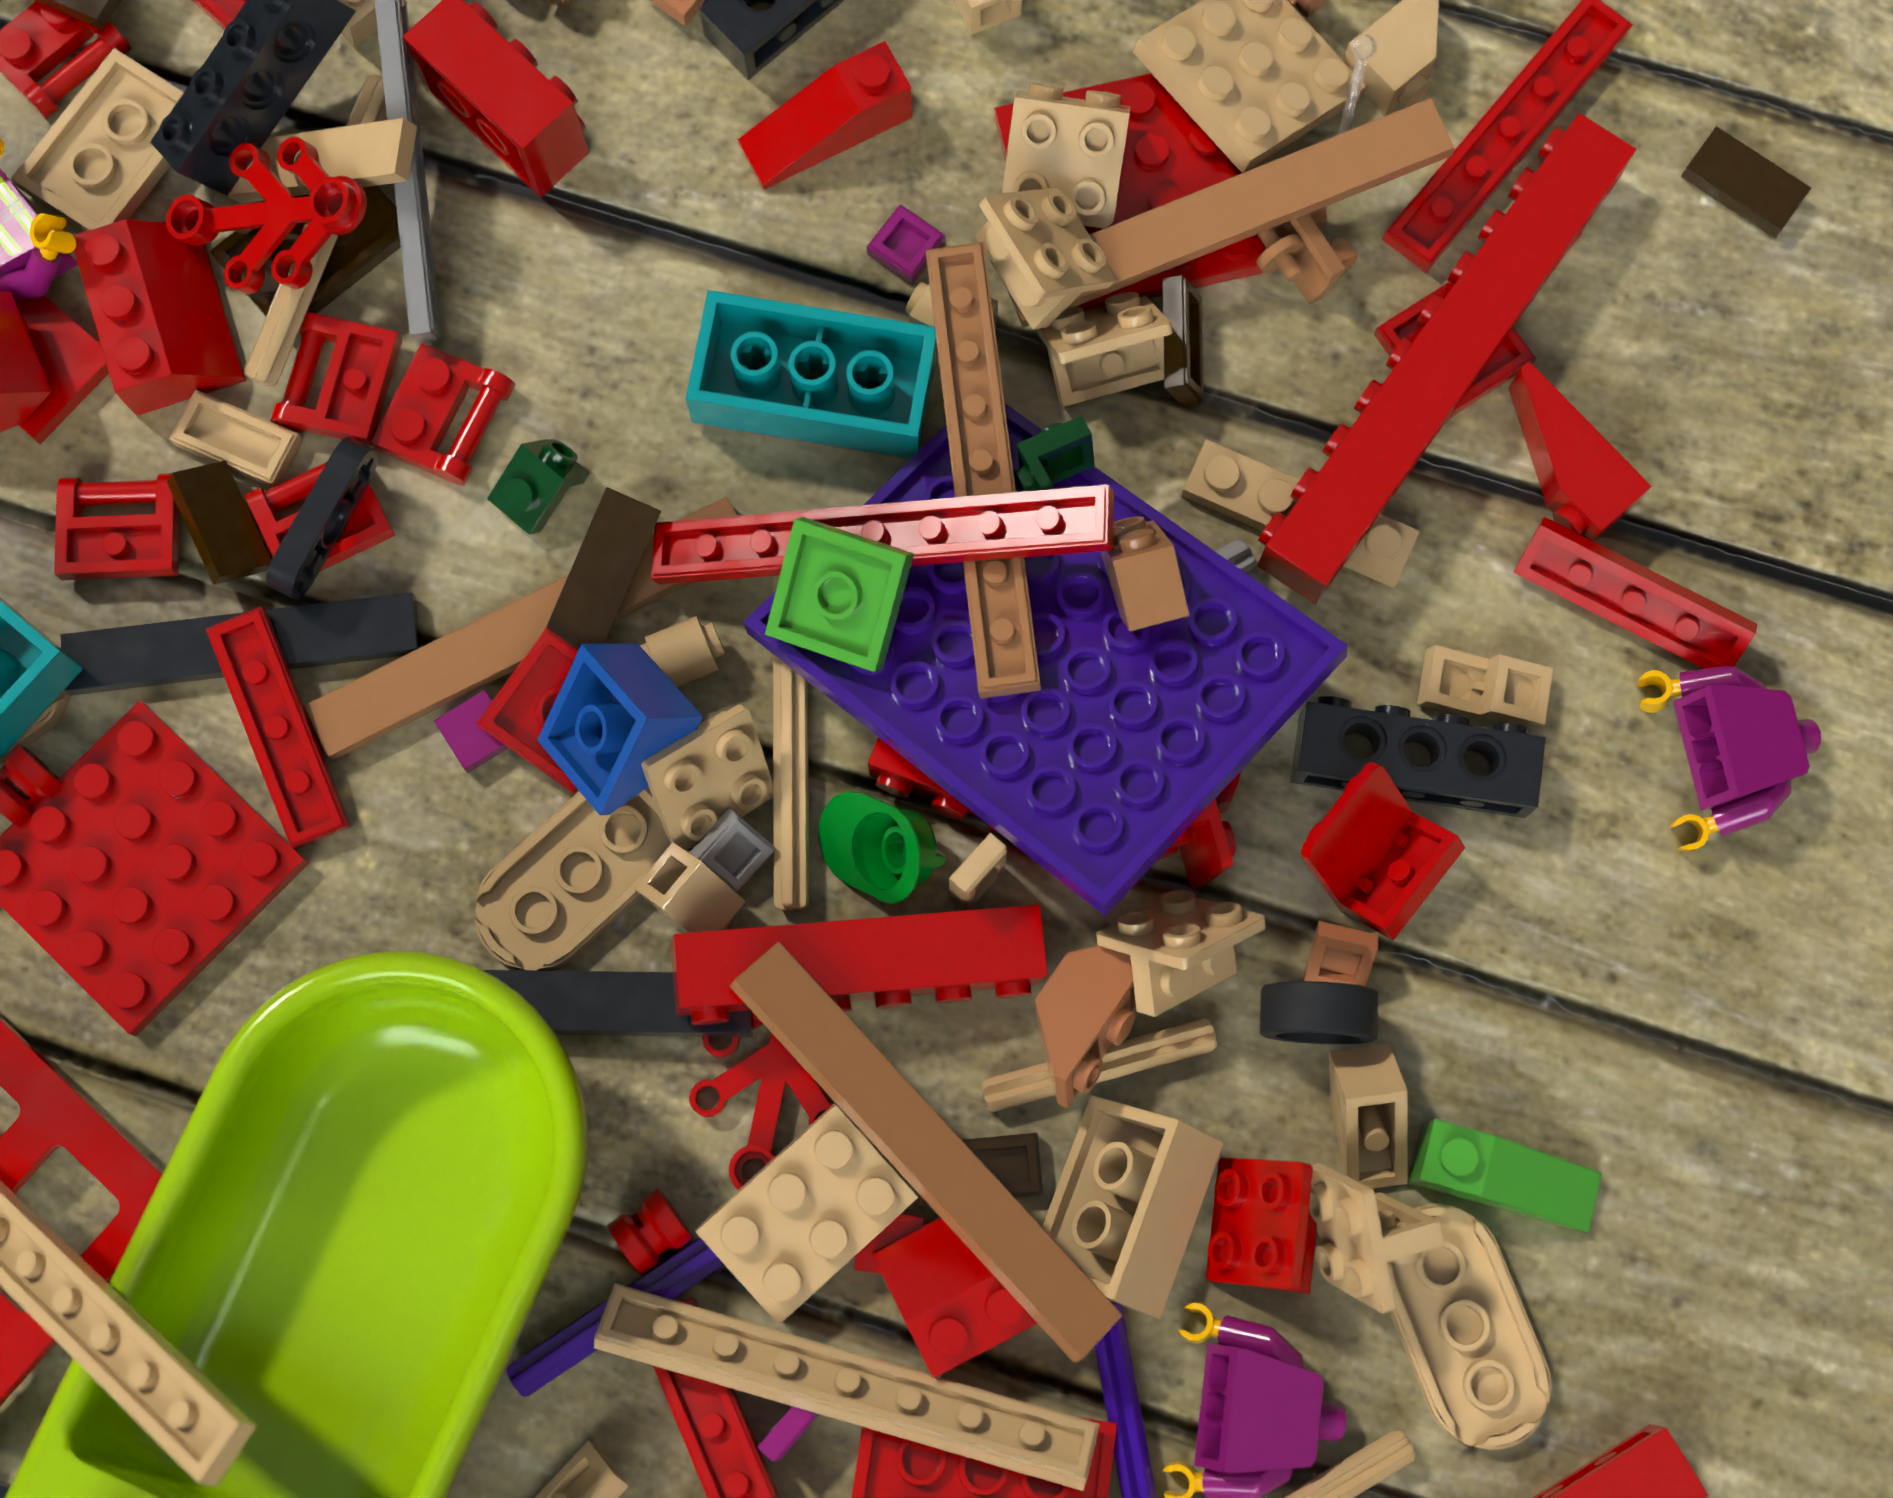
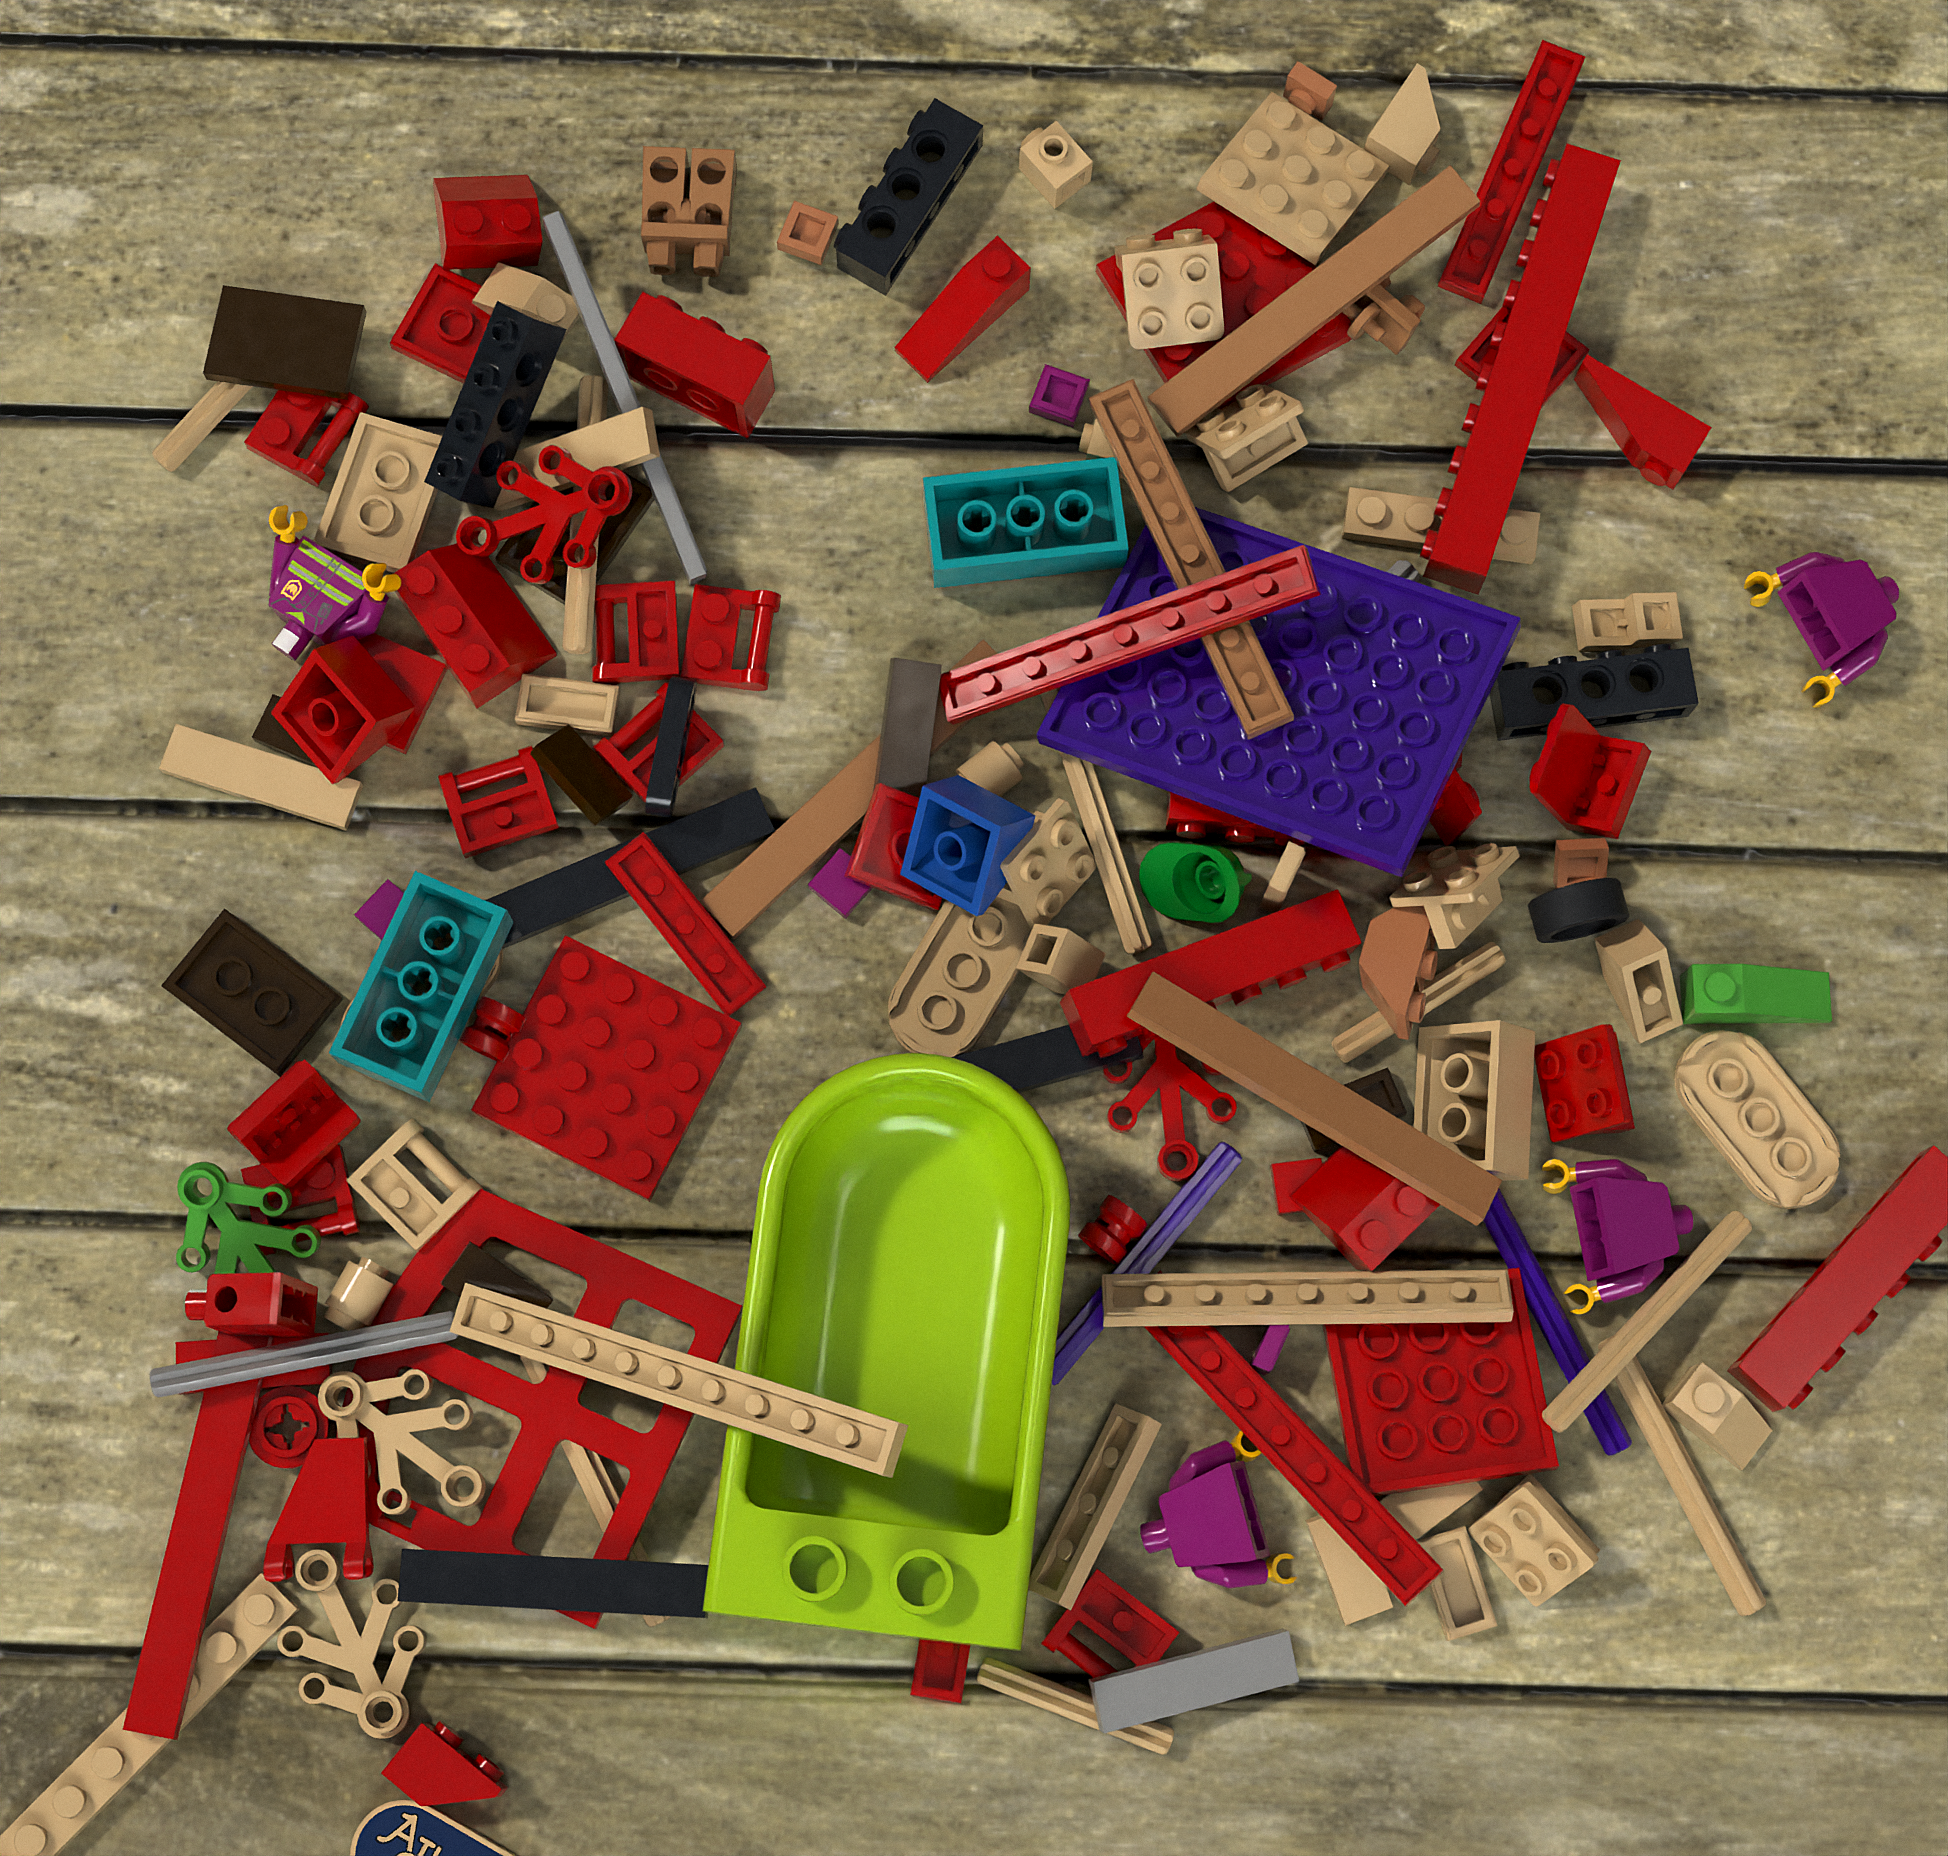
camera: 20 degrees left, 0 degrees up
dark green bracket [487,439,590,535] -> none
light grey tile [690,807,777,893] -> none
tan plate [695,1103,918,1325] -> none
bright green plate [765,517,914,672] -> none
tan bracket [975,188,1116,330] -> none
dark green bracket [1013,416,1095,492] -> none
medium nougat slope [1101,516,1189,631] -> none
dark brown tile [1163,275,1204,406] -> none
tan bracket [1309,1163,1444,1314] -> none
clear hinge [1333,35,1377,137] -> none
red plate [1513,517,1757,669] -> none
dark brown tile [1680,126,1811,238] -> none

